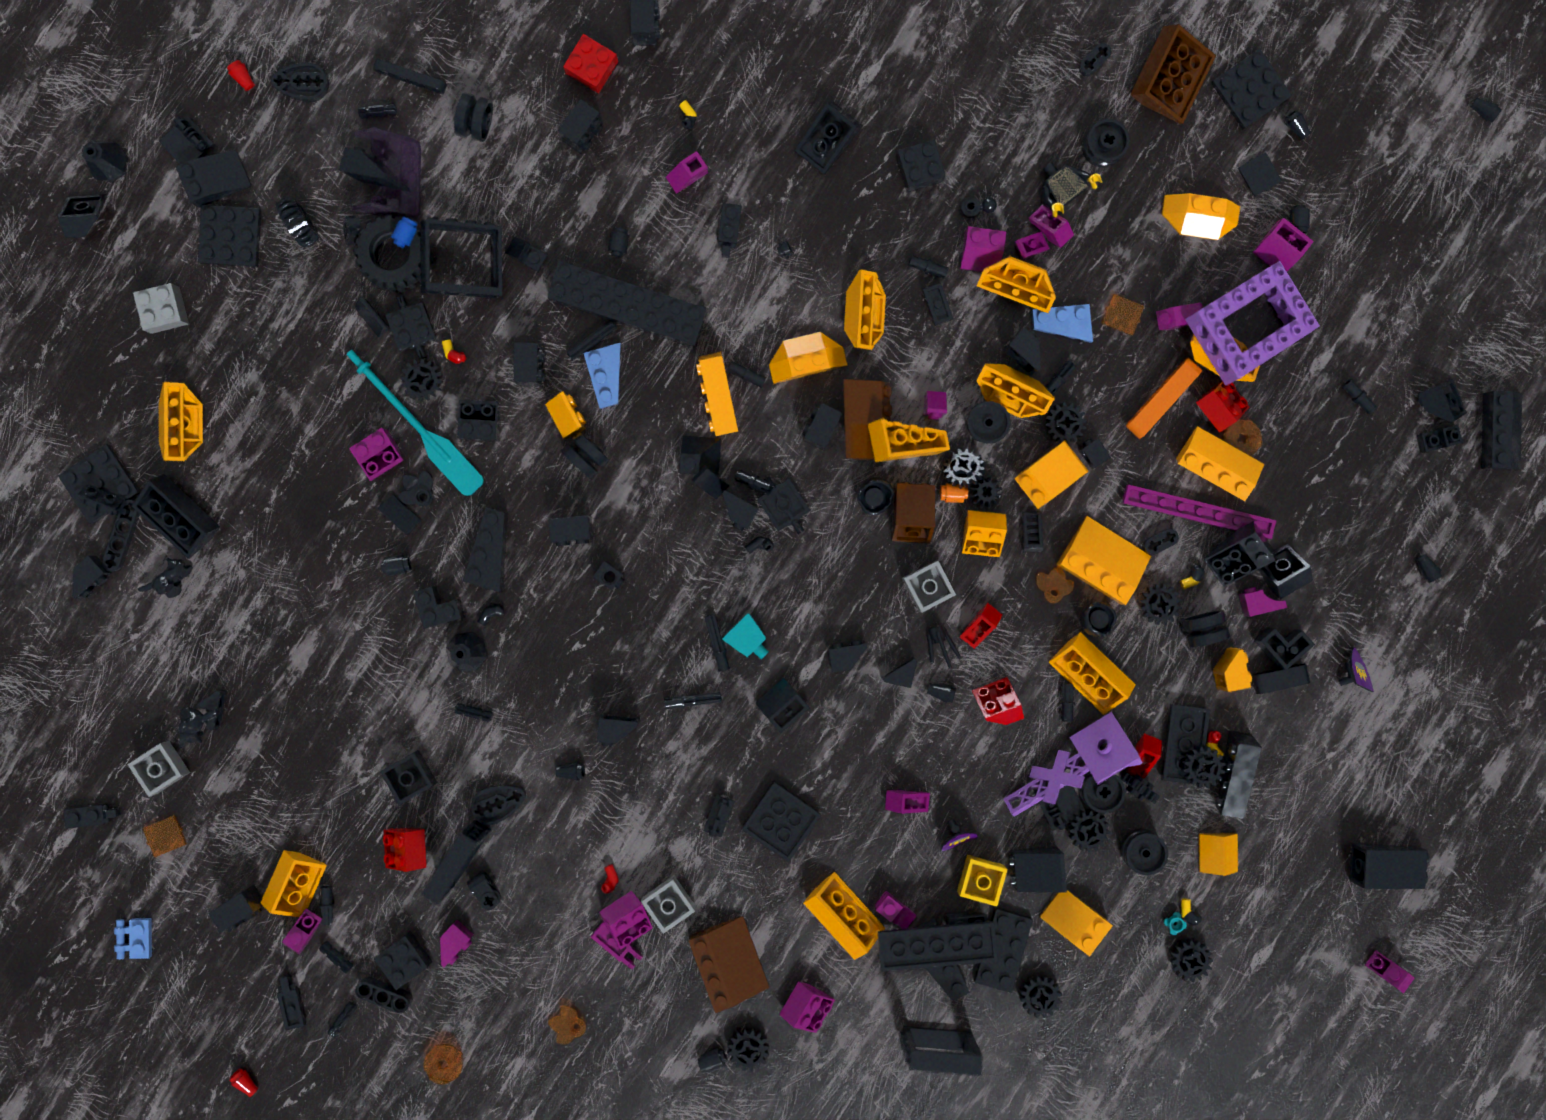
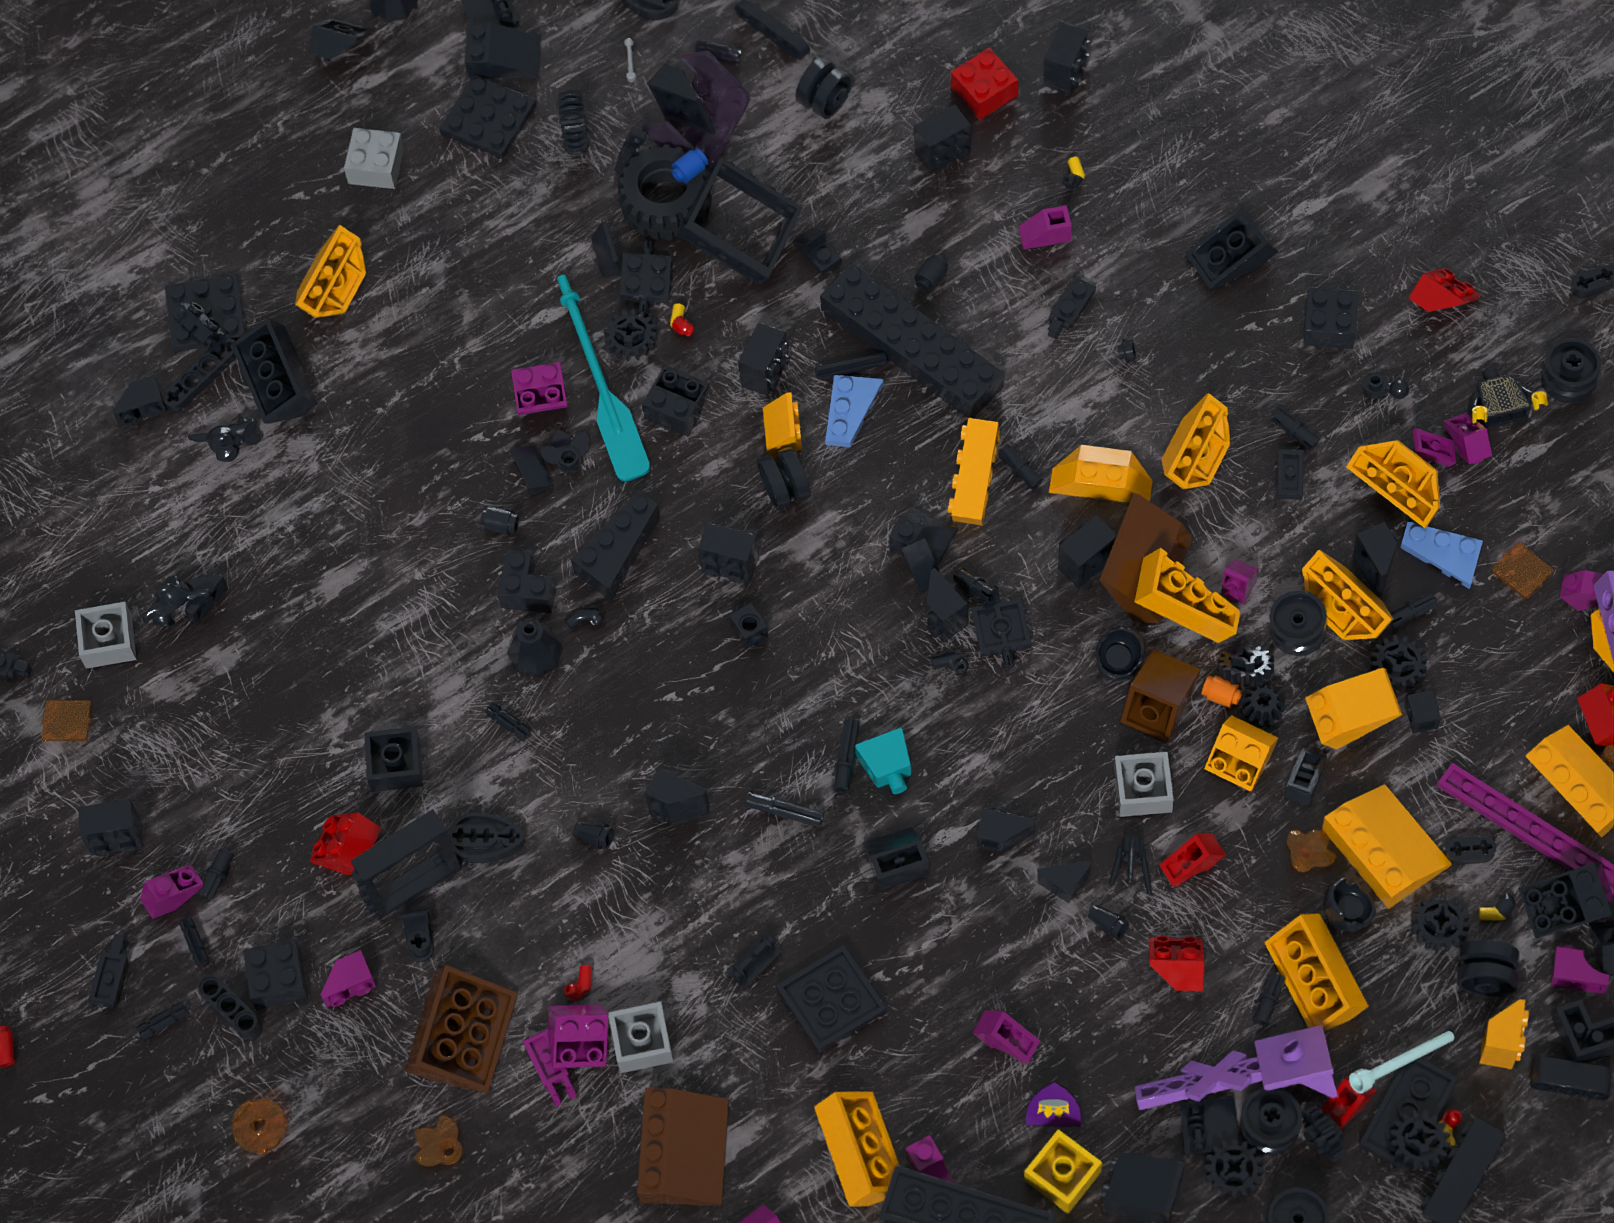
camera: 30 degrees right, 25 degrees down
light orange slope [260,850,327,917] -> none
magenta slope [960,226,1006,272] -> none
orange beam [1125,357,1203,439] -> none
none -> reddish brown slope [404,965,518,1093]
none -> light grey hinge [624,38,636,82]
none -> light aqua piece [1349,1031,1454,1093]
none -> red slope [1409,268,1481,312]

